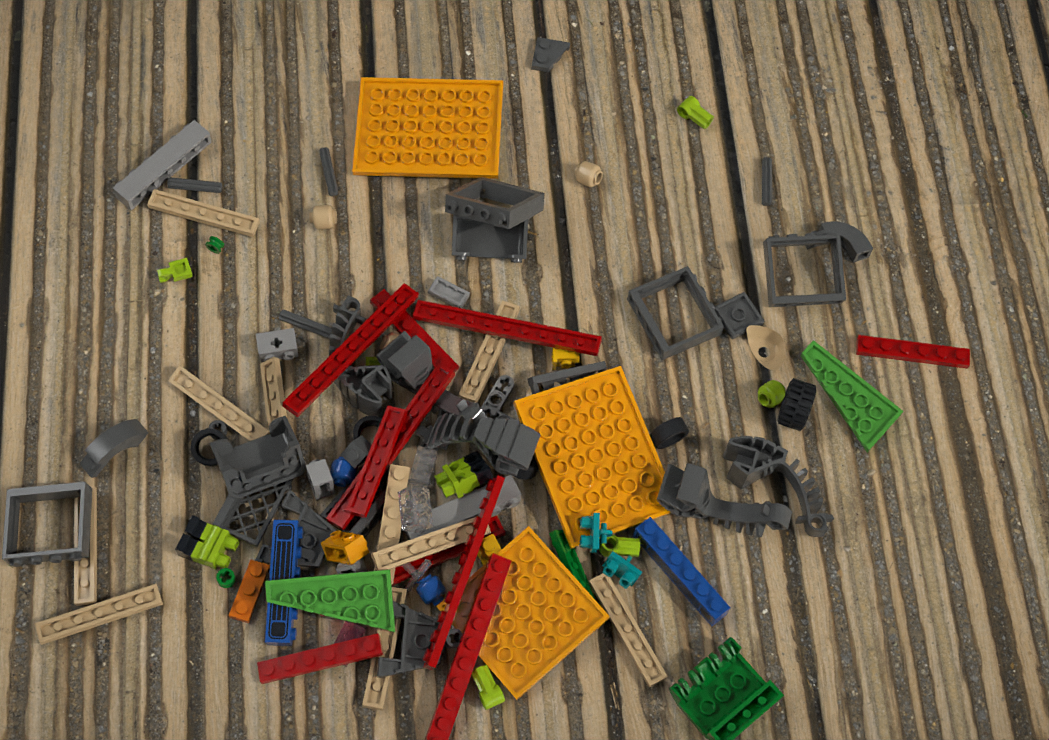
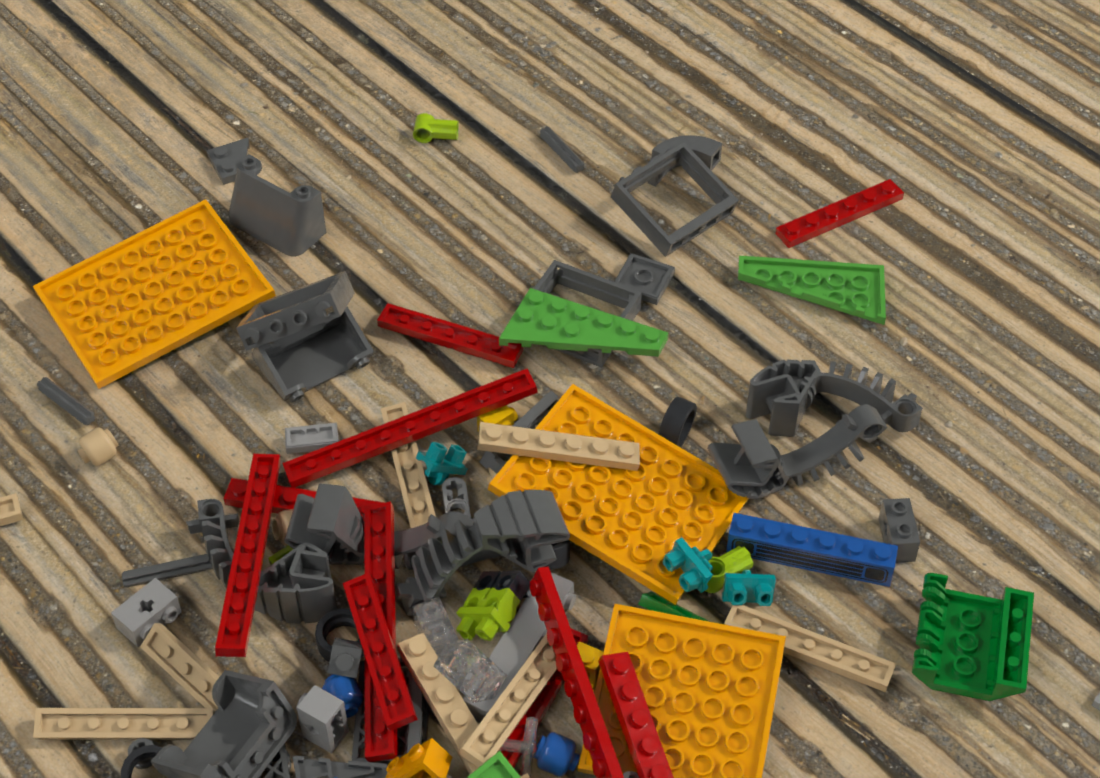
camera: 30 degrees left, 15 degrees down
tan head [575,161,603,187] -> none
tan piece [746,325,786,370] -> none
lime head [758,380,786,408] -> none
black tyre [777,378,817,431] -> none
none -> dark grey windscreen [229,154,327,257]
none -> red plate [377,303,524,368]
none -> teal hips [416,442,468,485]
none -> tan plate [477,422,640,471]
none -> bright green wing [499,288,668,357]
none -> dark grey brick [878,498,920,563]

